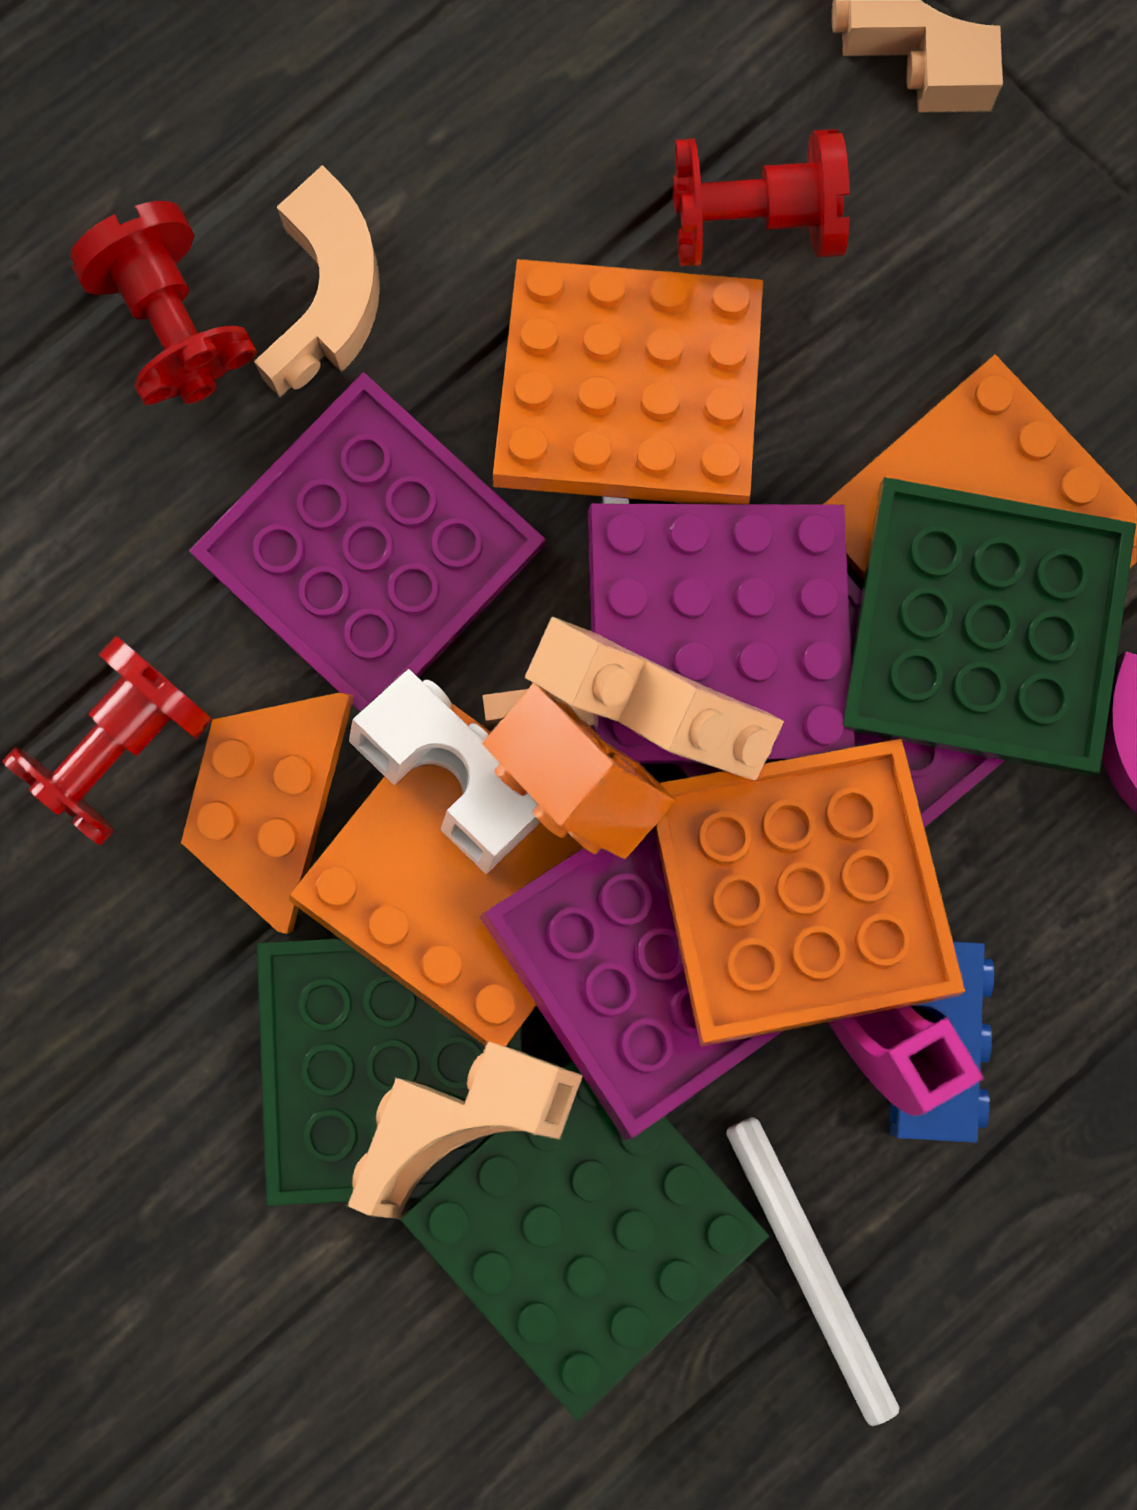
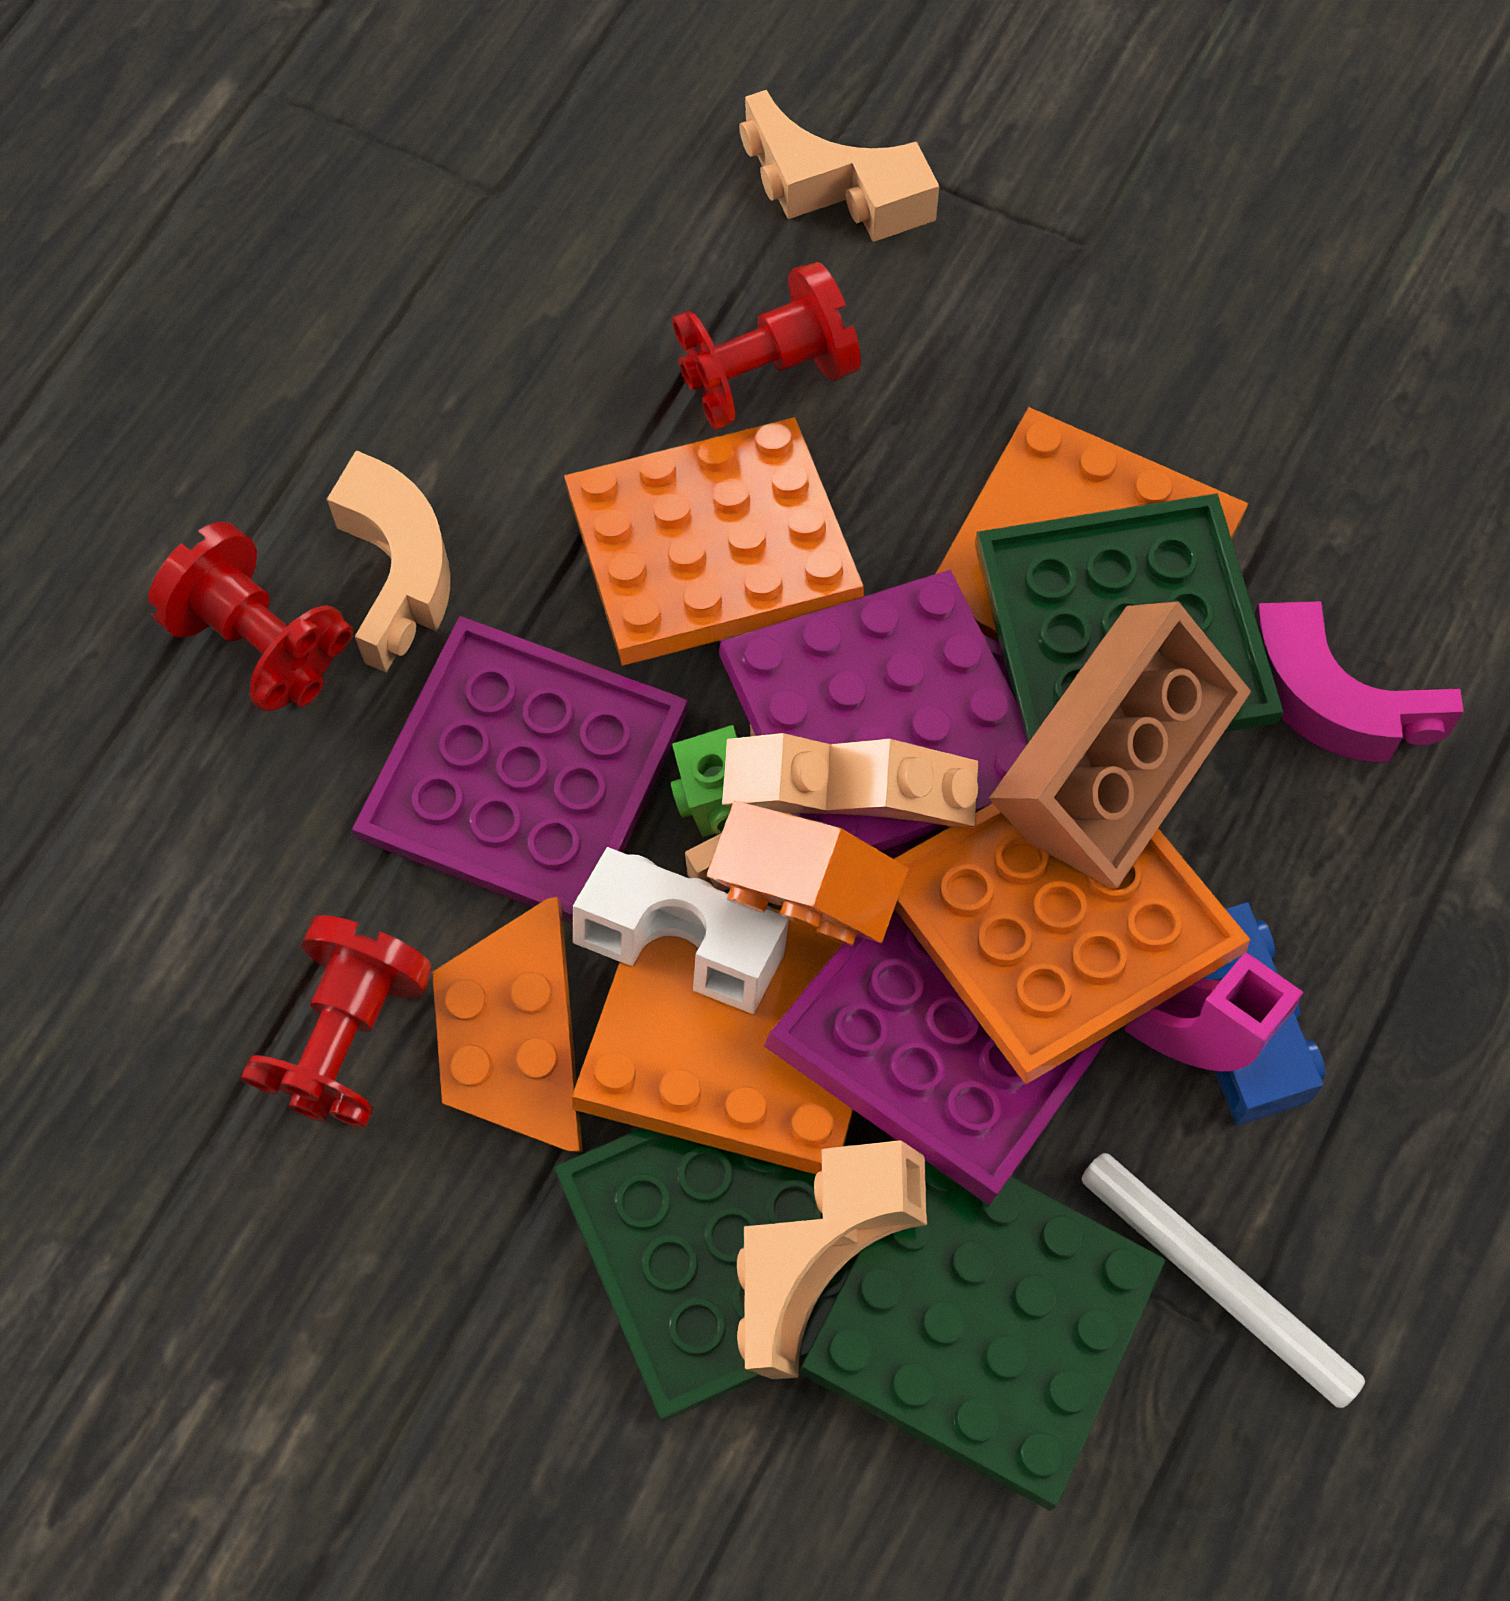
camera: 20 degrees left, 15 degrees down
none -> bright green brick [671,725,738,837]
none -> nougat slope [989,602,1252,888]

